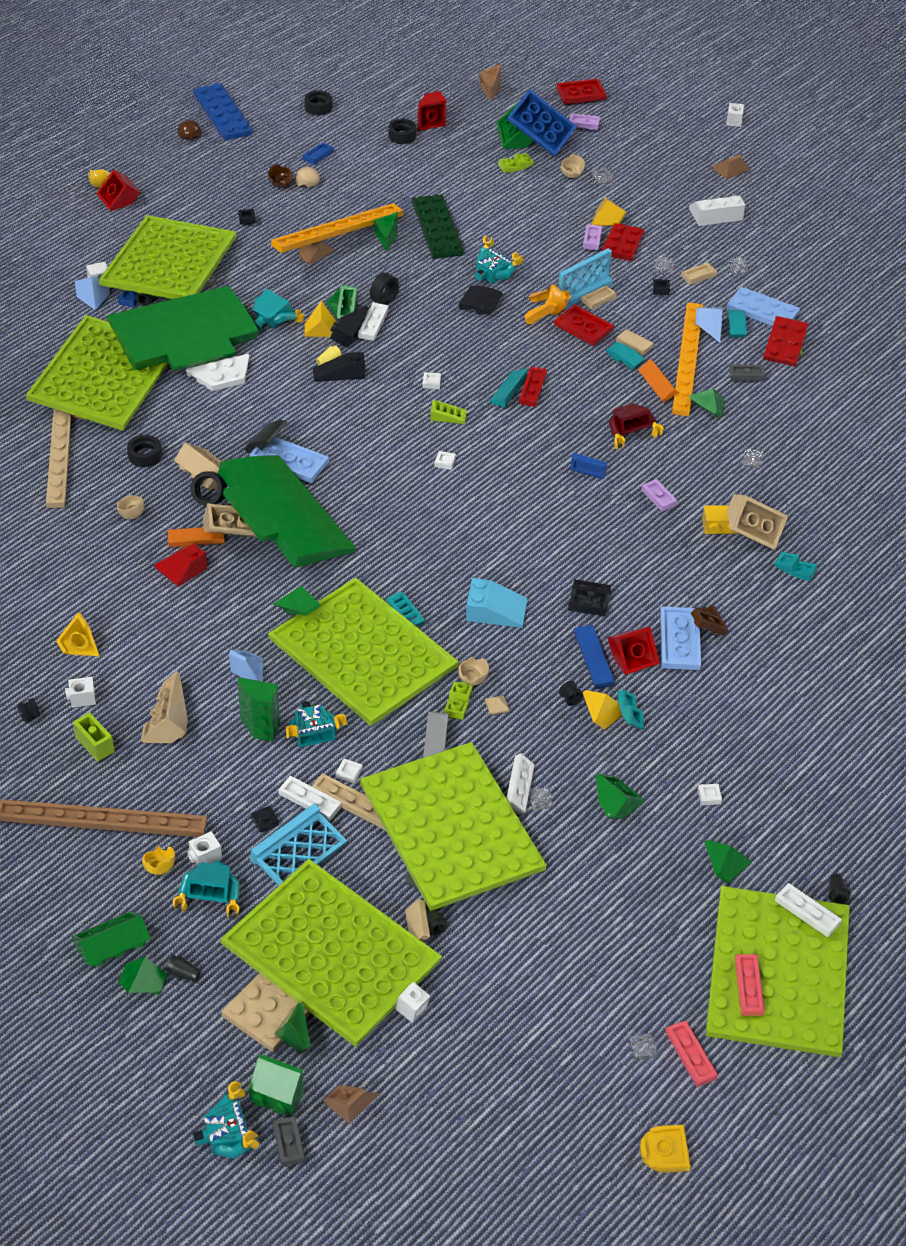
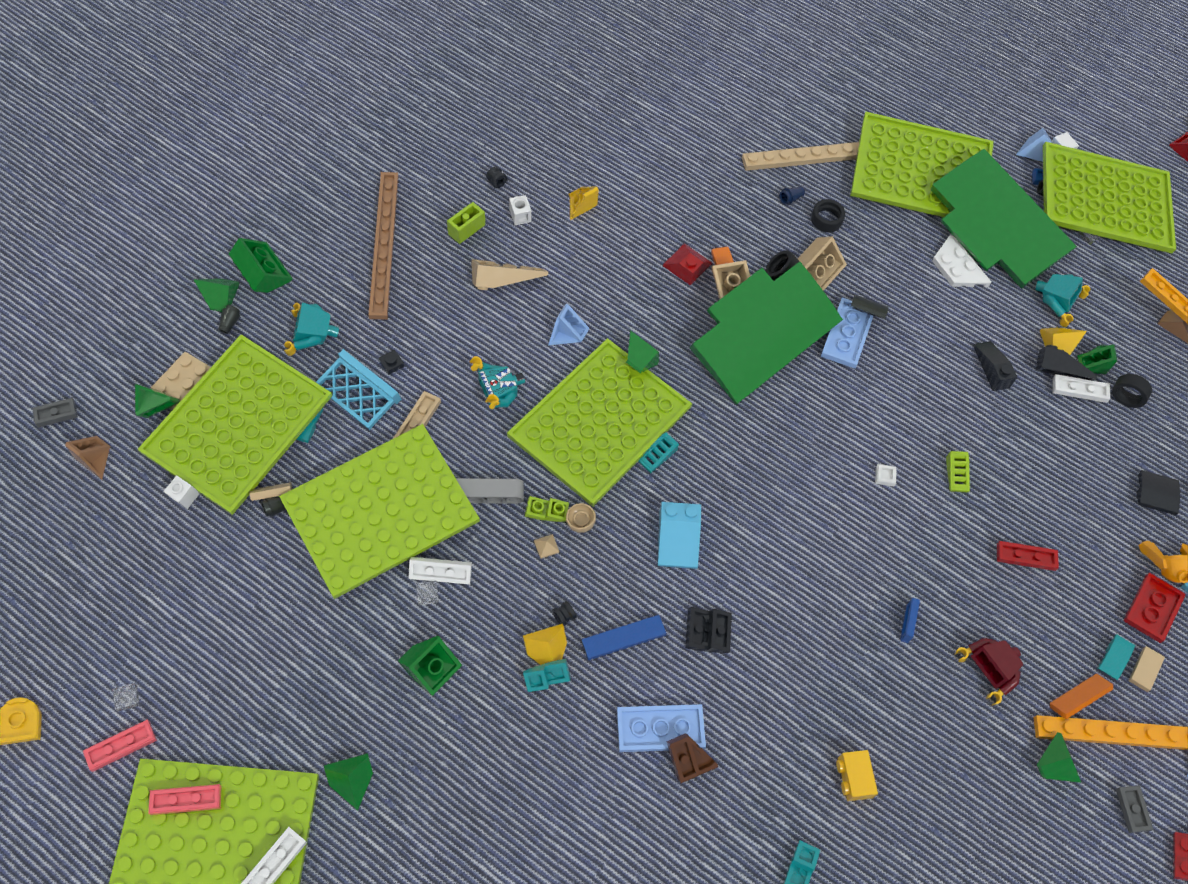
camera: 80 degrees right, 15 degrees up
tan hair [116,495,144,520] -> none
yellow hair [142,846,175,875] -> none
white brick [187,832,222,866] -> none
torso [192,1081,259,1159] -> none
green slope [237,677,280,742] -> none
slope [249,1054,304,1117] -> none
white plate [279,776,342,821] -> none
light yellow cone [316,345,342,365] -> none
white tile [336,759,363,784] -> none
white tile [423,372,441,389] -> none
teal slope [489,369,528,408] -> none
red slope [607,626,660,675] -> none
lavender plate [641,479,677,512] -> none
white tile [698,784,722,805] -> none
tan slope [727,494,788,550] -> none
clear plate [742,449,763,469] -> none
none -> dark blue cone [779,186,805,205]

